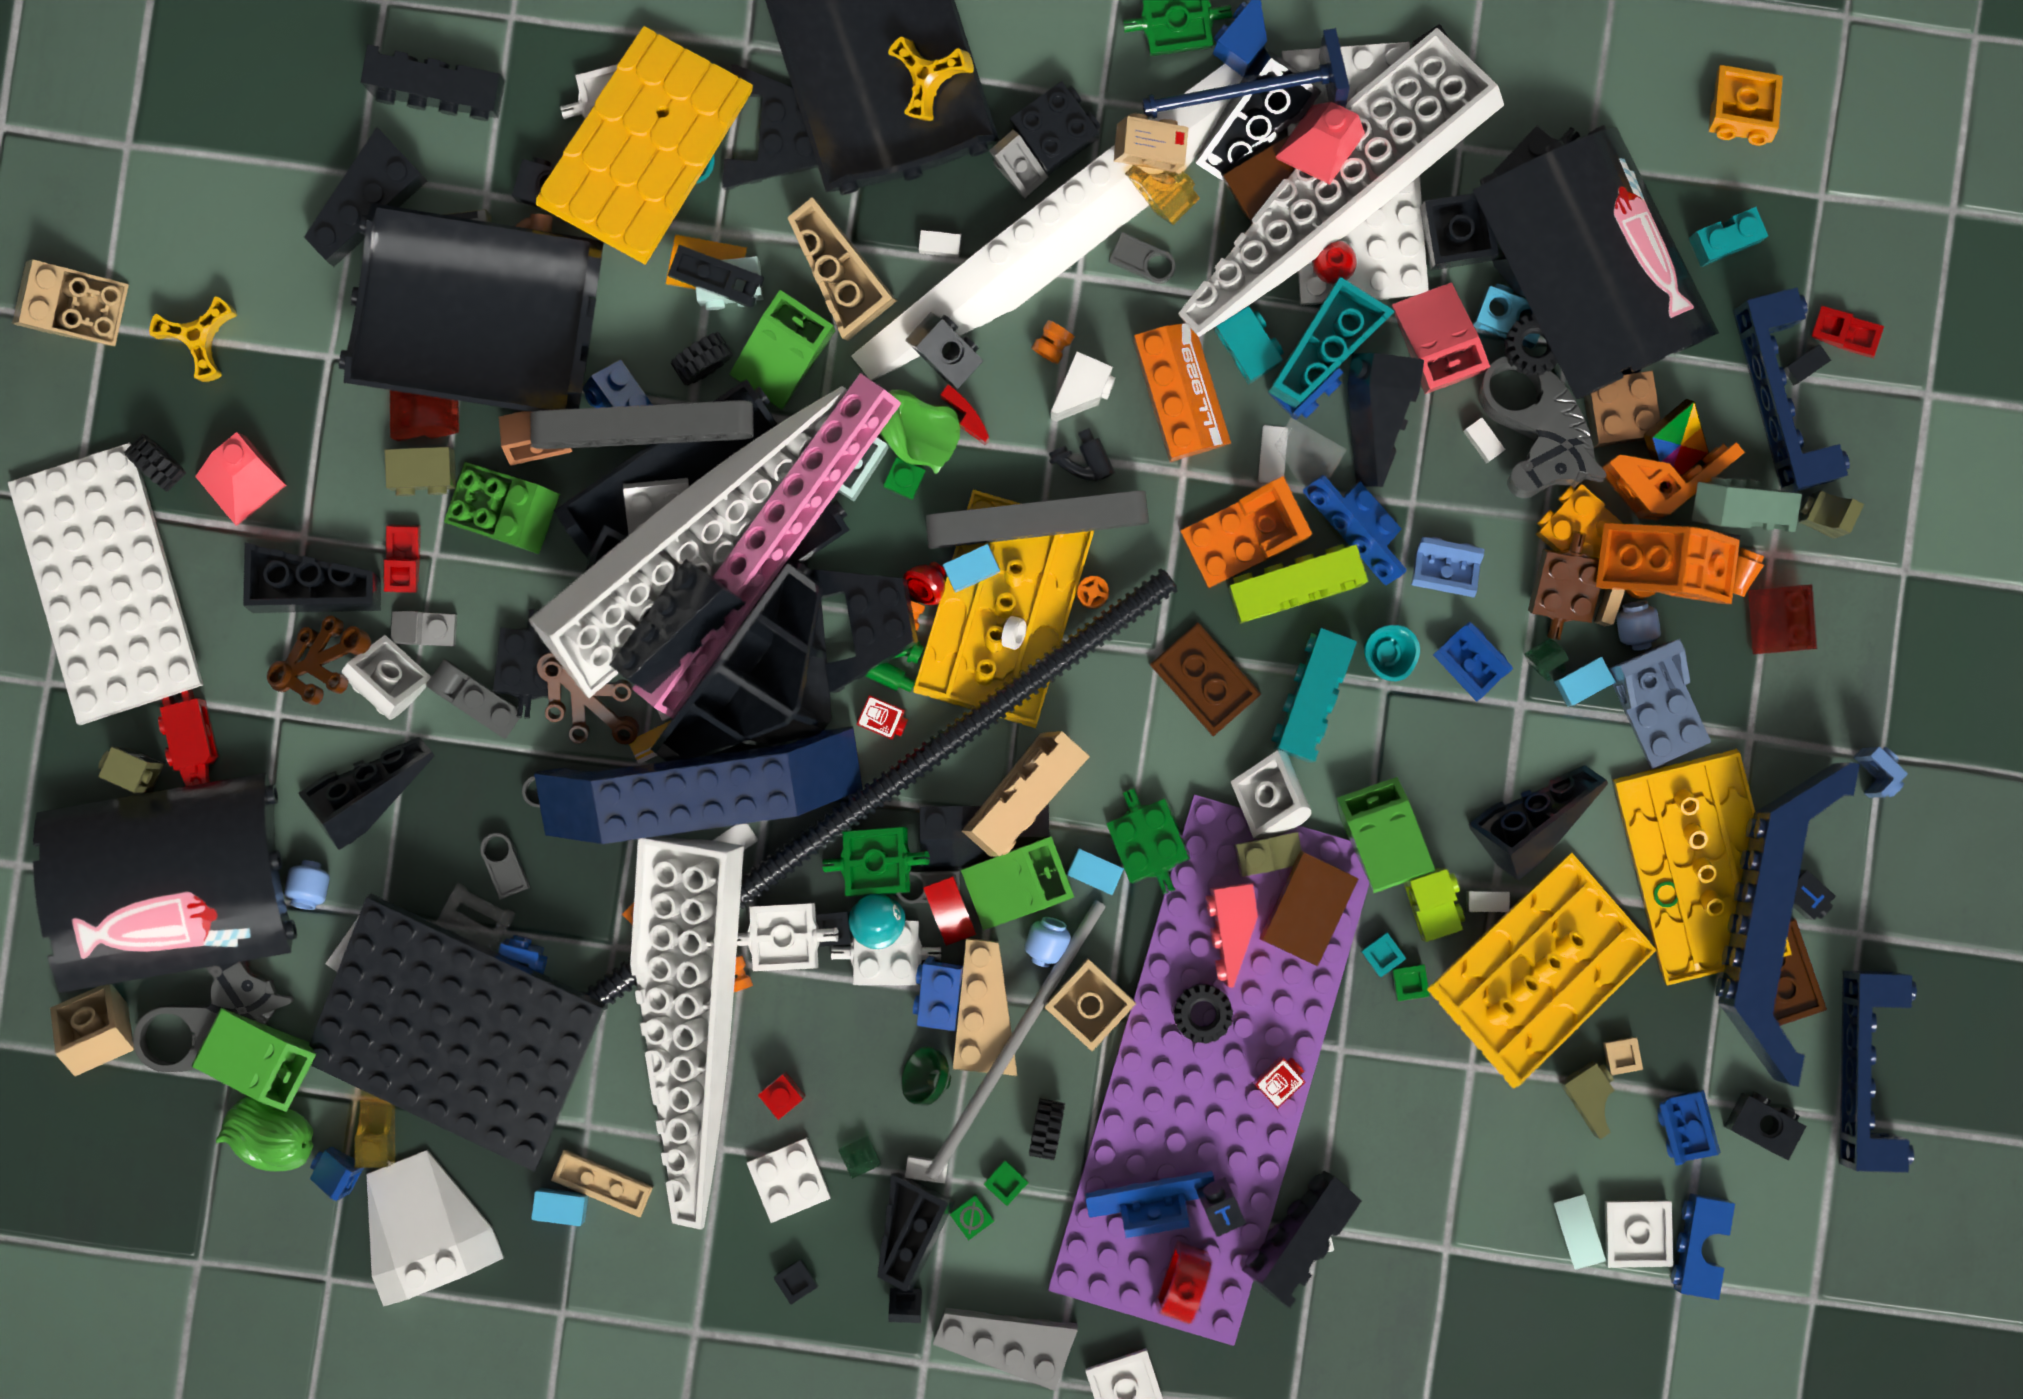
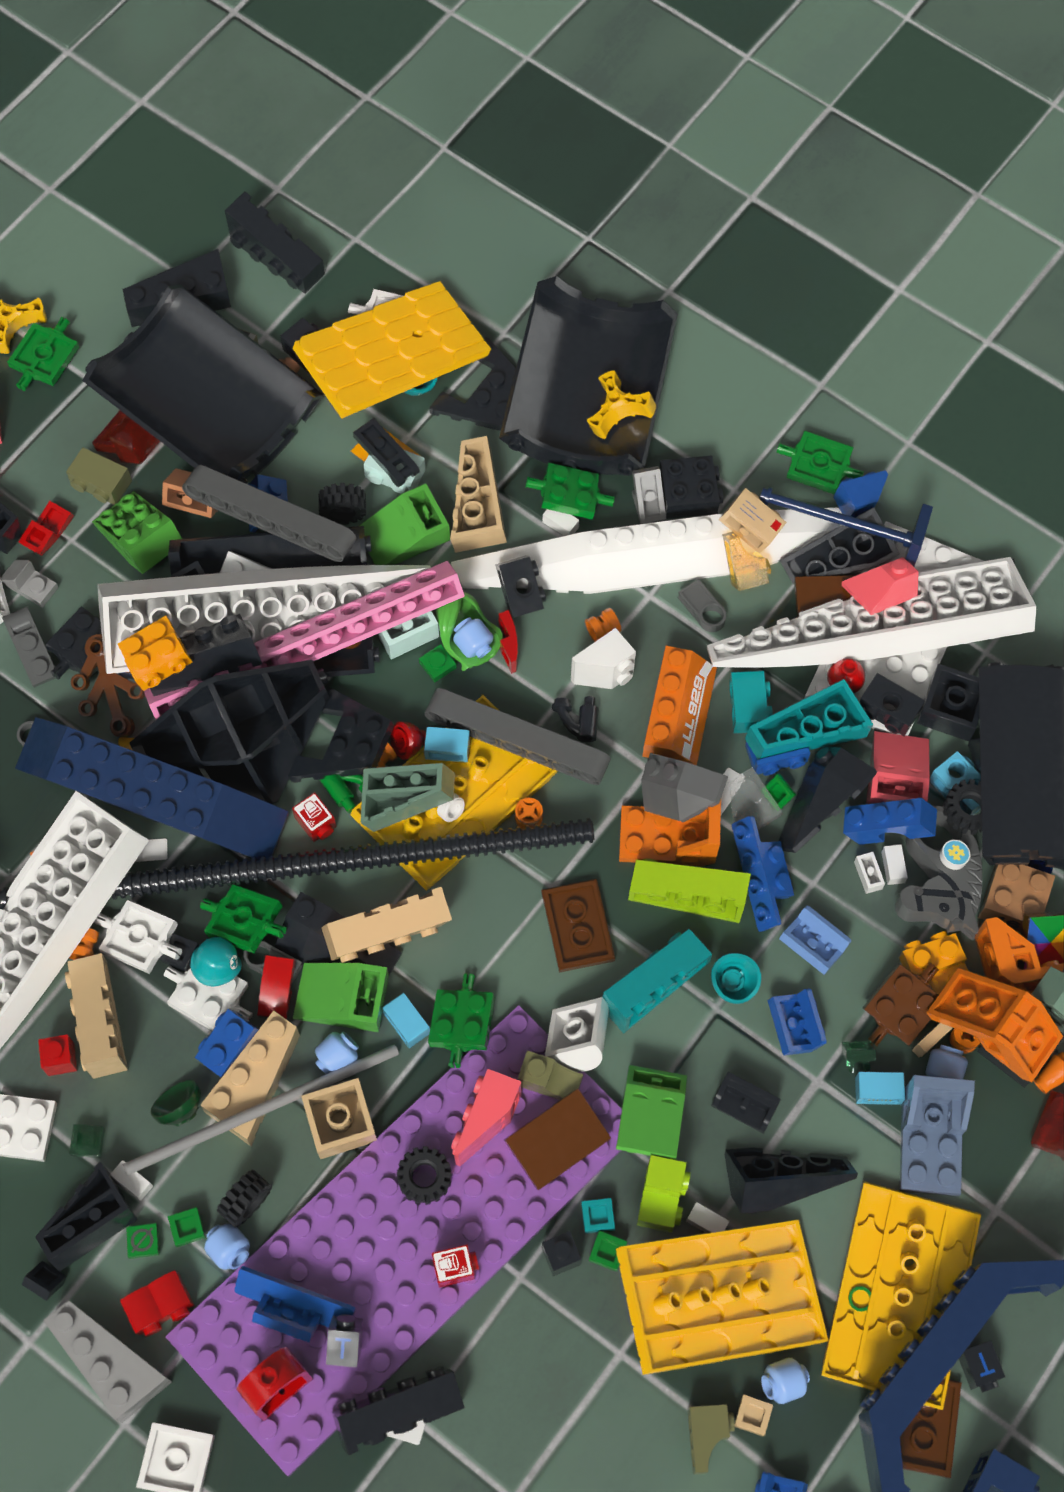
camera: 25 degrees right, 20 degrees down
none -> green plate [7,317,79,391]
none -> tan wedge [65,953,128,1079]
none -> light orange plate [117,615,192,691]
none -> red brick [120,1270,194,1337]
none -> light blue head [204,1224,250,1270]
none -> sand green wedge [360,763,455,832]
none -> light blue head [453,617,494,659]
none -> green plate [525,463,615,519]
none -> black brick [542,1231,582,1276]
none -> dark grey wedge [641,753,728,823]
none -> black hinge [711,1072,781,1134]
none -> green slope [761,773,796,812]
none -> light blue head [761,1358,810,1404]
none -> blue arch [843,798,937,845]
none -> white piece [854,852,885,894]
none -> black brick [859,673,925,737]
none -> tile [940,840,970,870]

